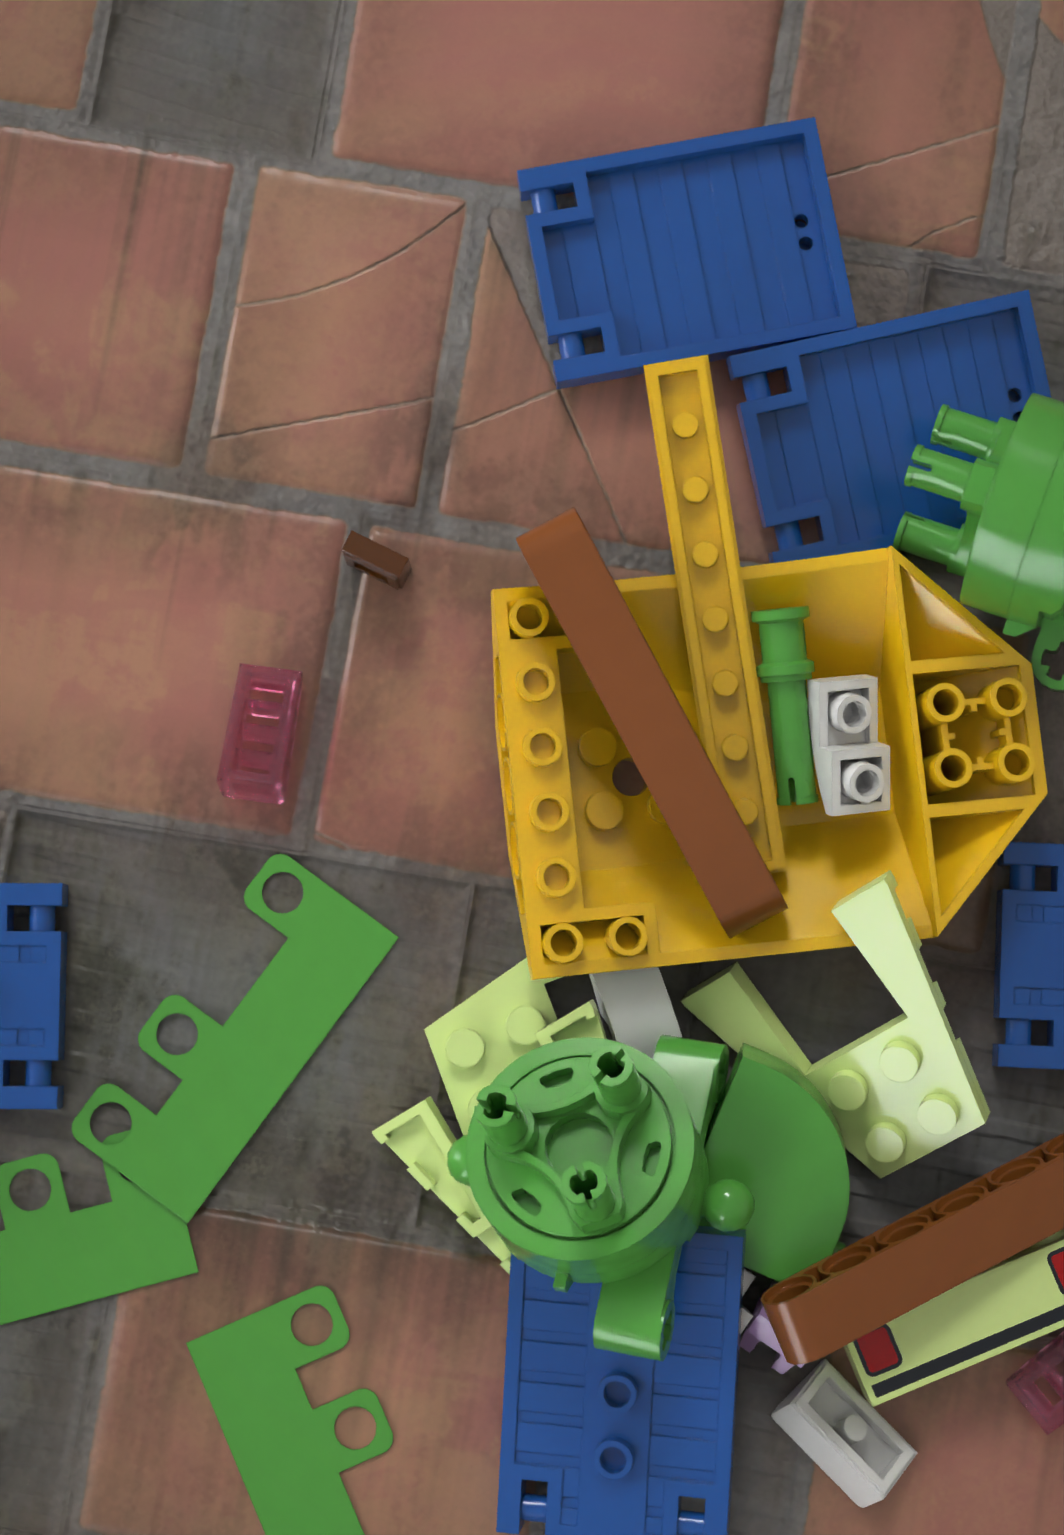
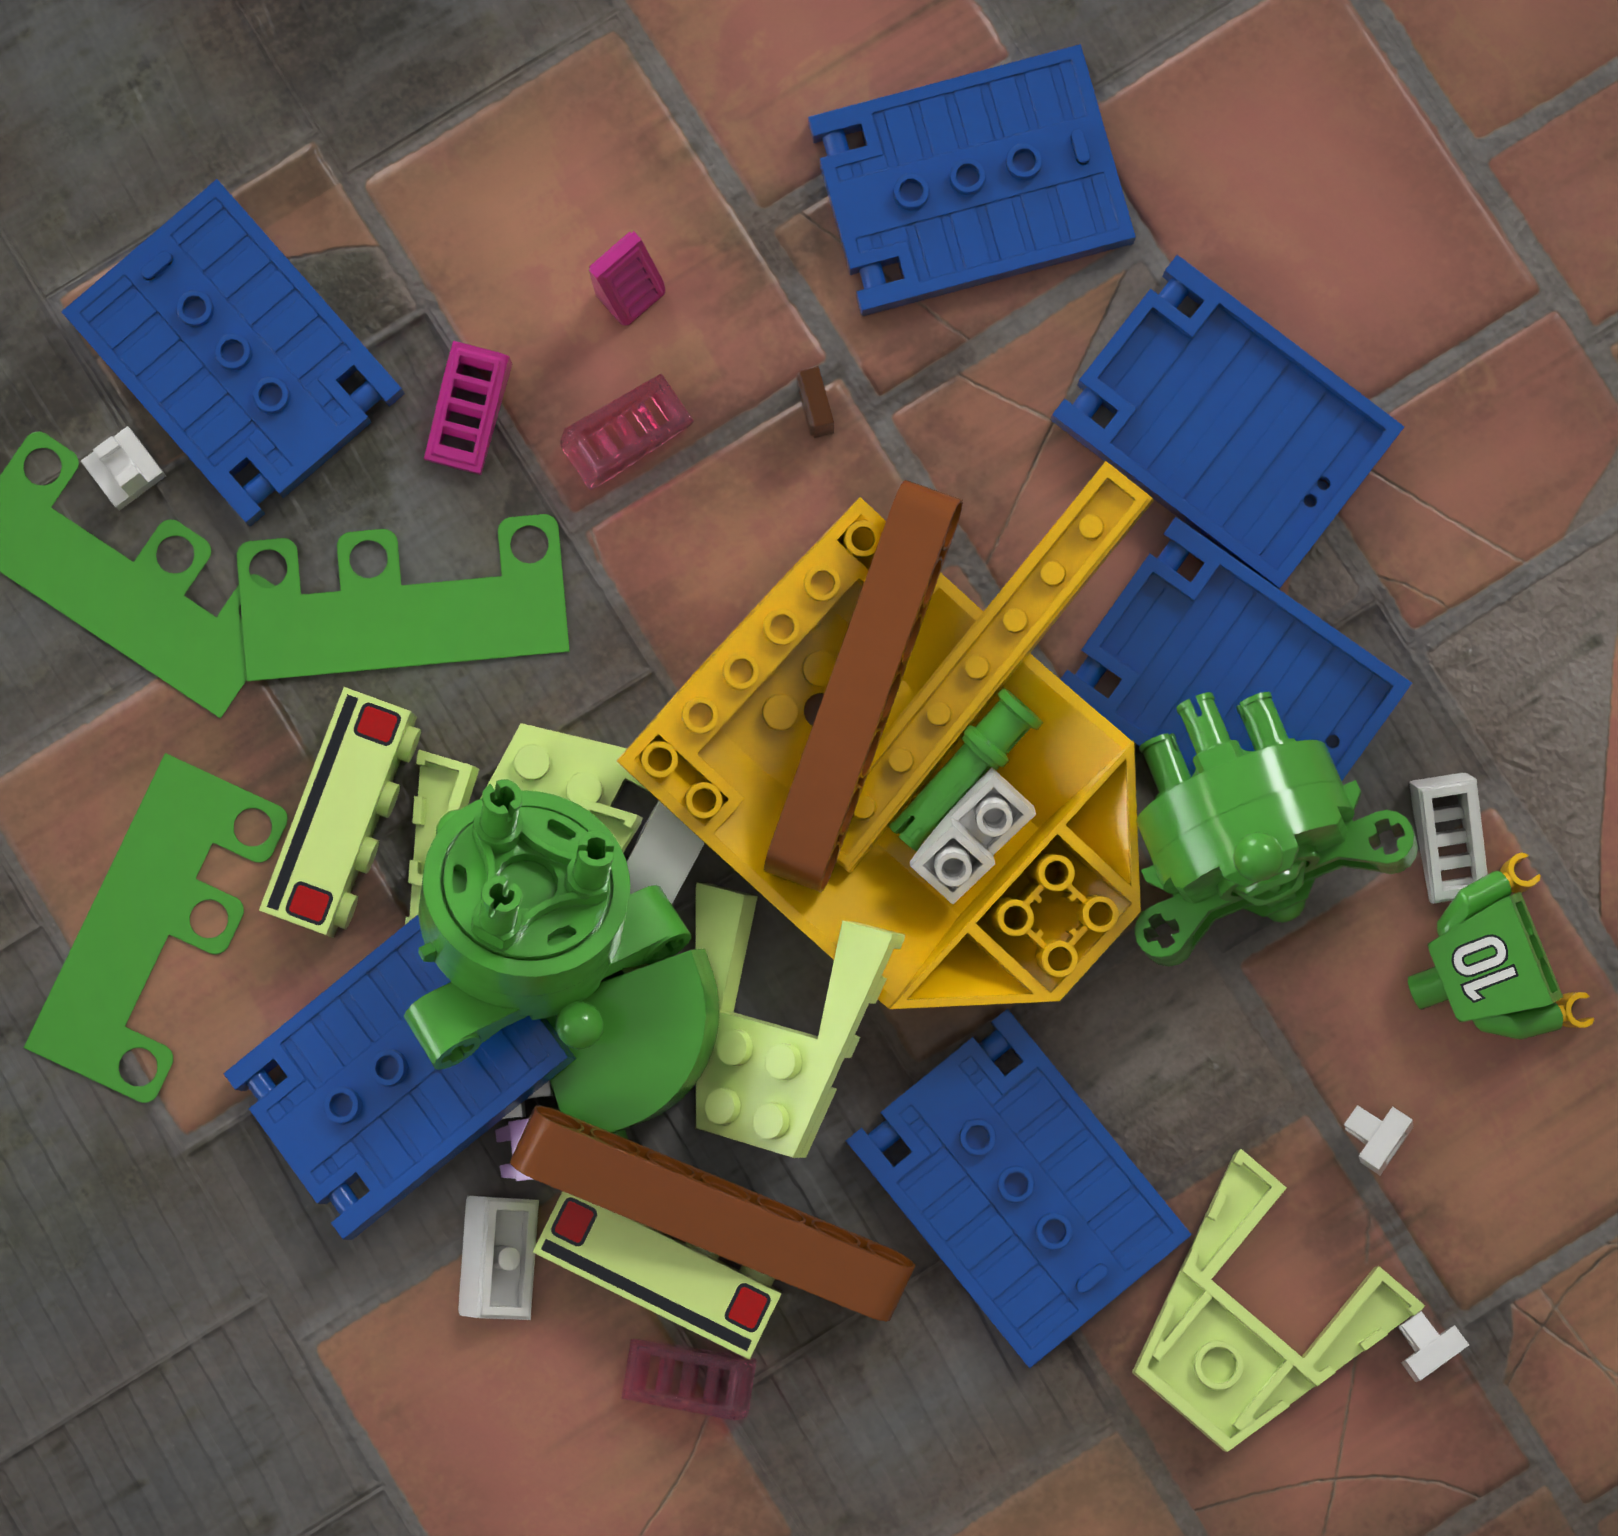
camera: 50 degrees right, 0 degrees up
none -> yellowish green brick [259,687,421,938]
none -> dark pink slope [424,341,512,475]
none -> dark pink slope [589,231,665,326]
none -> blue door [808,44,1136,317]

